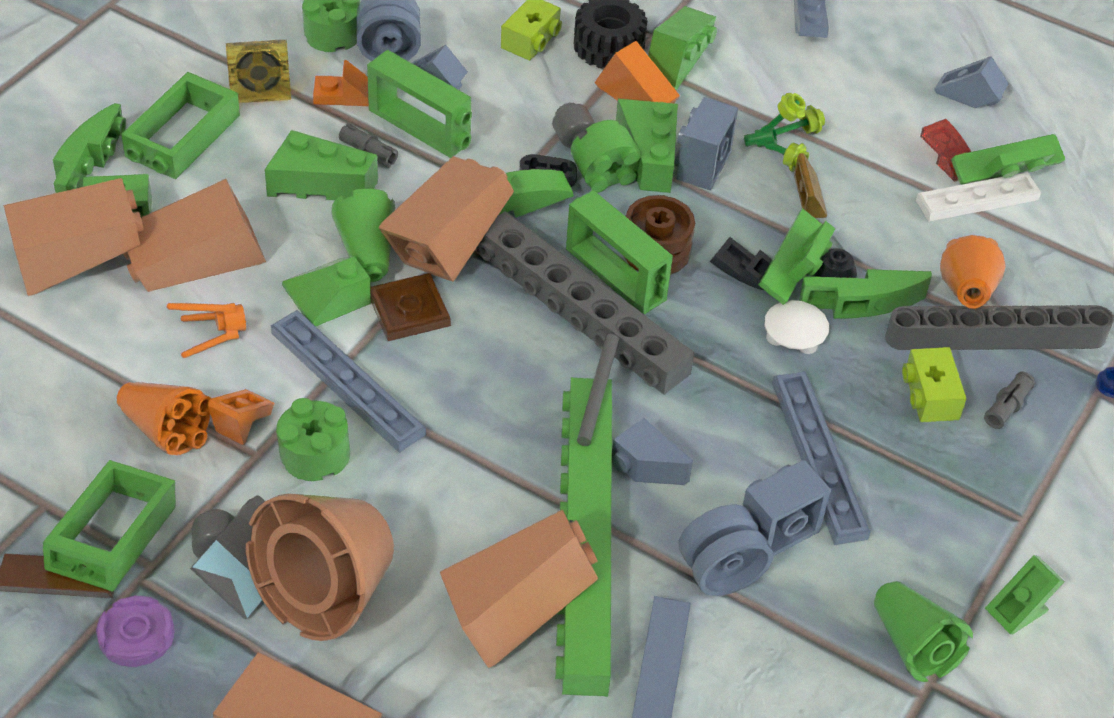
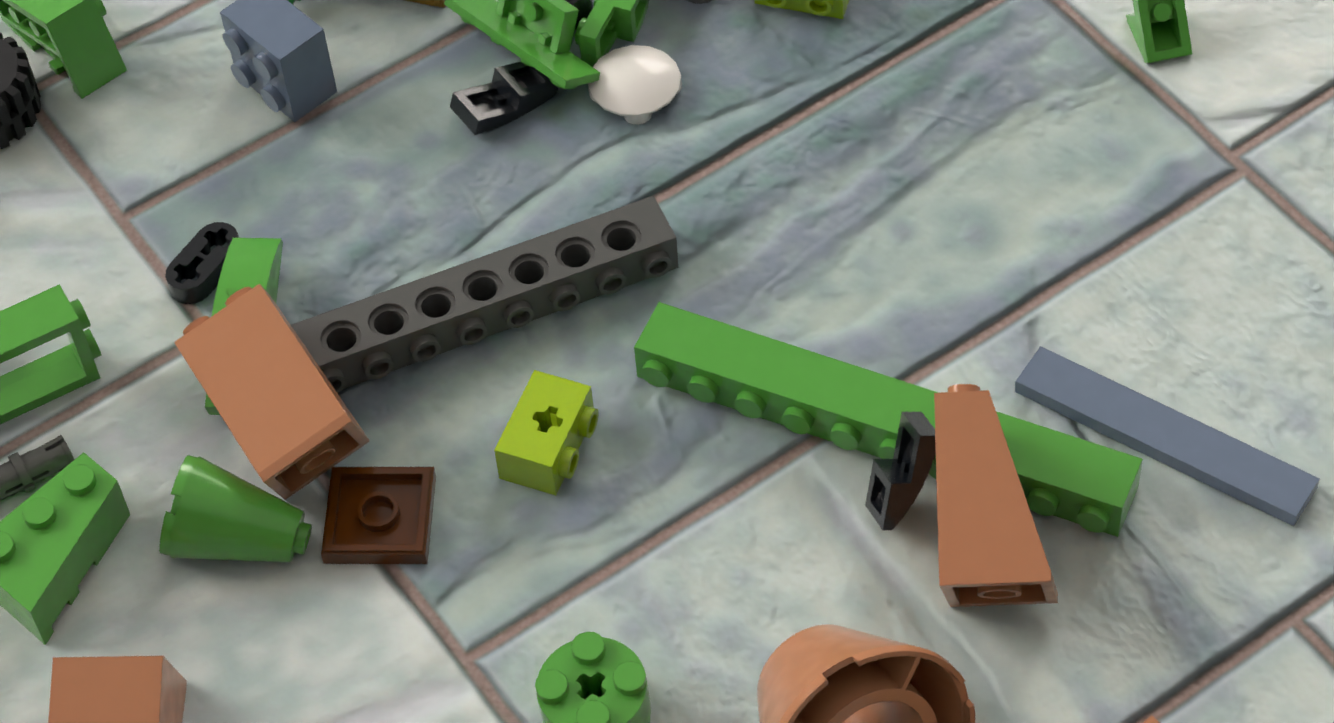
camera: 60 degrees left, 5 degrees up
sand blue tile [271,310,426,453] -> none
bright green slope [282,256,371,326] -> none
dark grey head [552,103,595,148] -> none
bright green window [566,190,673,314] -> none
bright green brick [571,120,641,193] -> none
dark grey bar [577,334,619,446] -> none
orange slope [594,41,680,104] -> none
sand blue slope [612,418,693,485] -> none
bright green wedge [616,98,678,193] -> none
reddish brown wheel [623,195,696,274] -> none
sand blue wheel [678,504,773,596] -> none
sand blue brick [743,460,831,557] -> none
sand blue tile [772,371,870,545] -> none
bright green cone [874,581,973,682] -> none
none -> lime brick [494,370,599,496]

